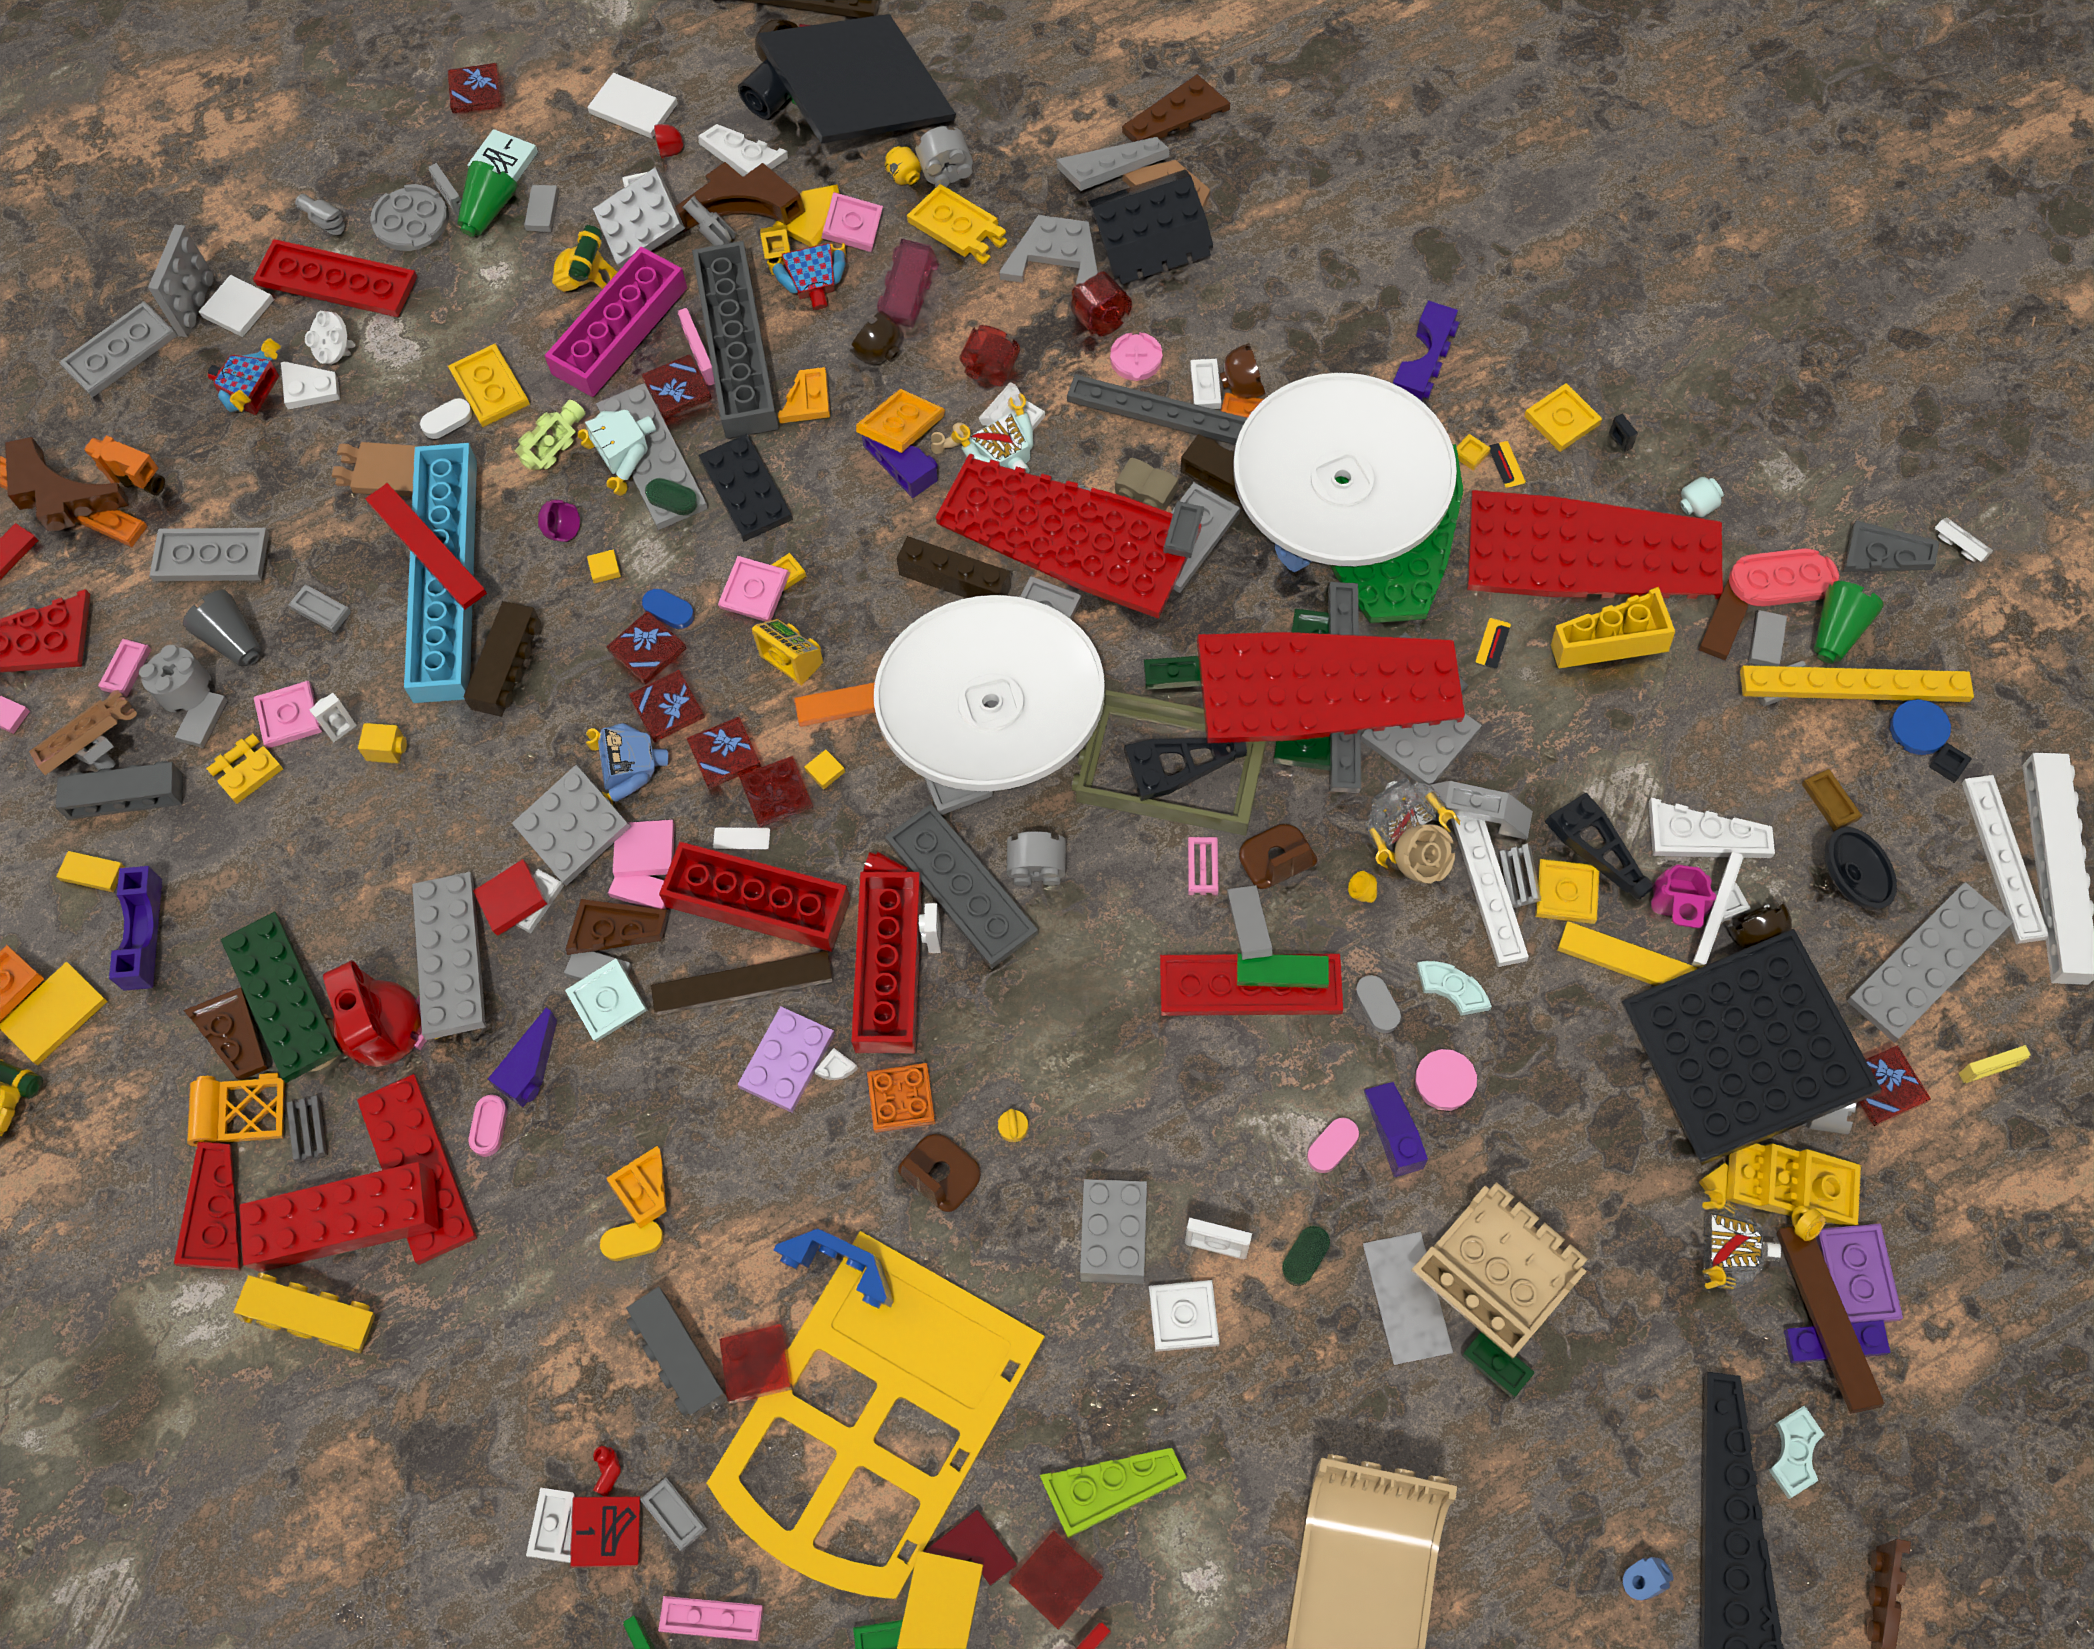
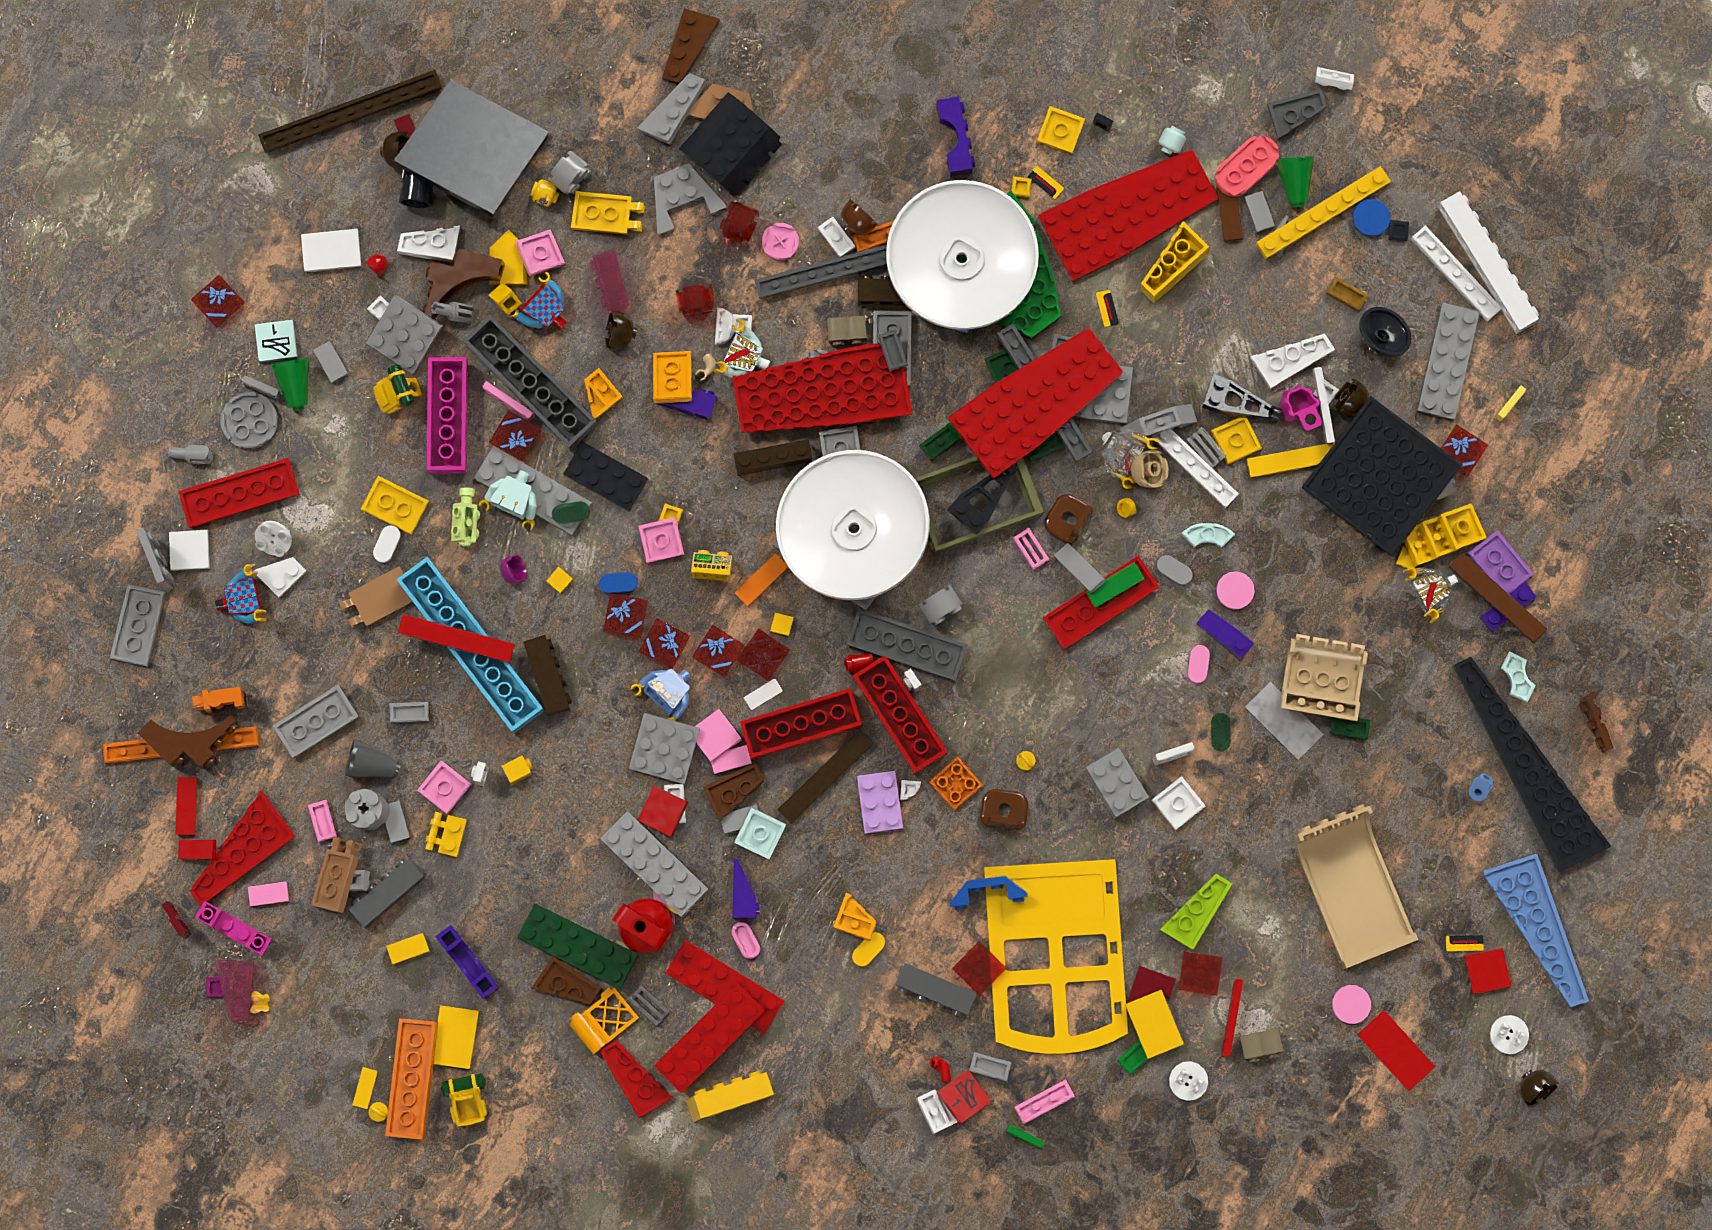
camera: 40 degrees left, 15 degrees up
yellow tile [1791,1205,1826,1241] -> none

